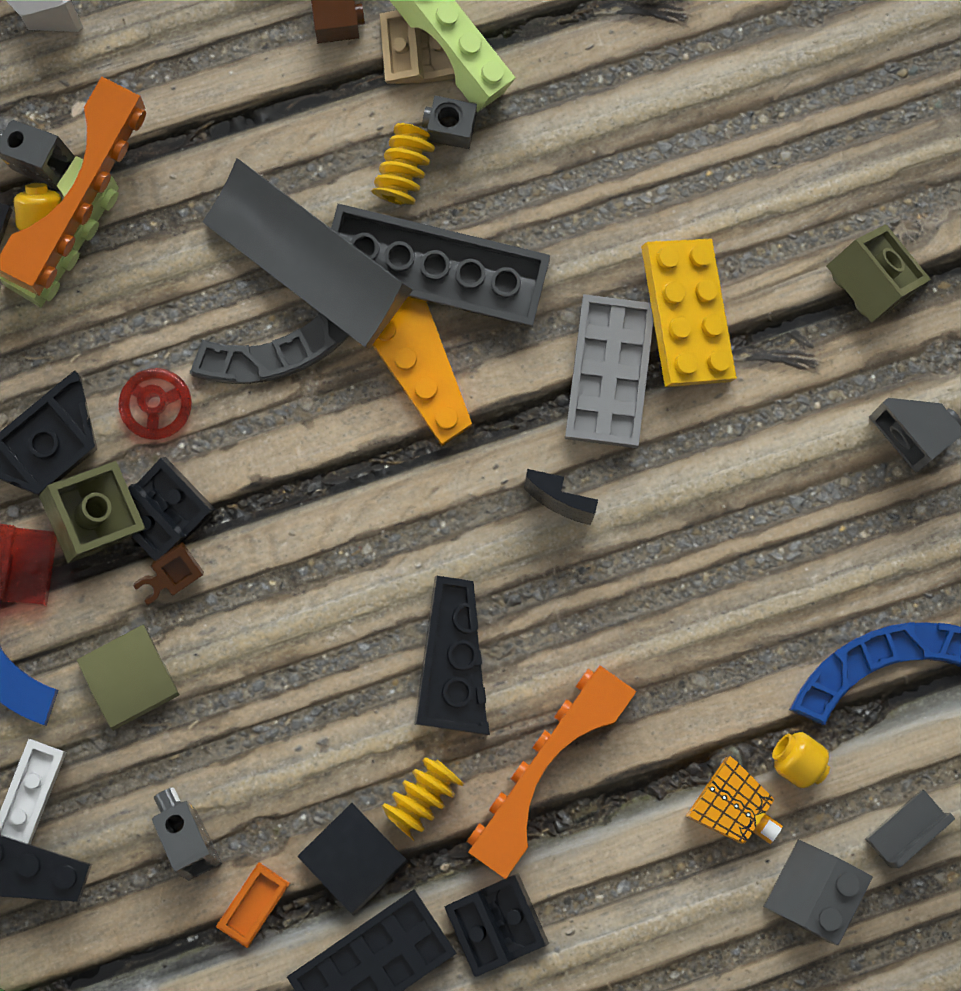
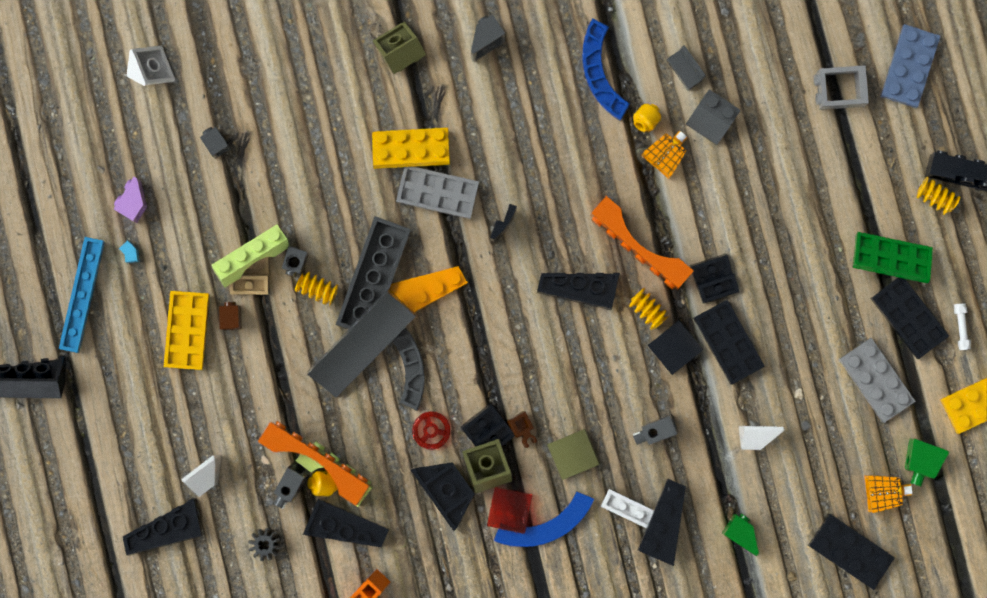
camera: 80 degrees left, 5 degrees up
orange tile [216,862,291,948] -> none

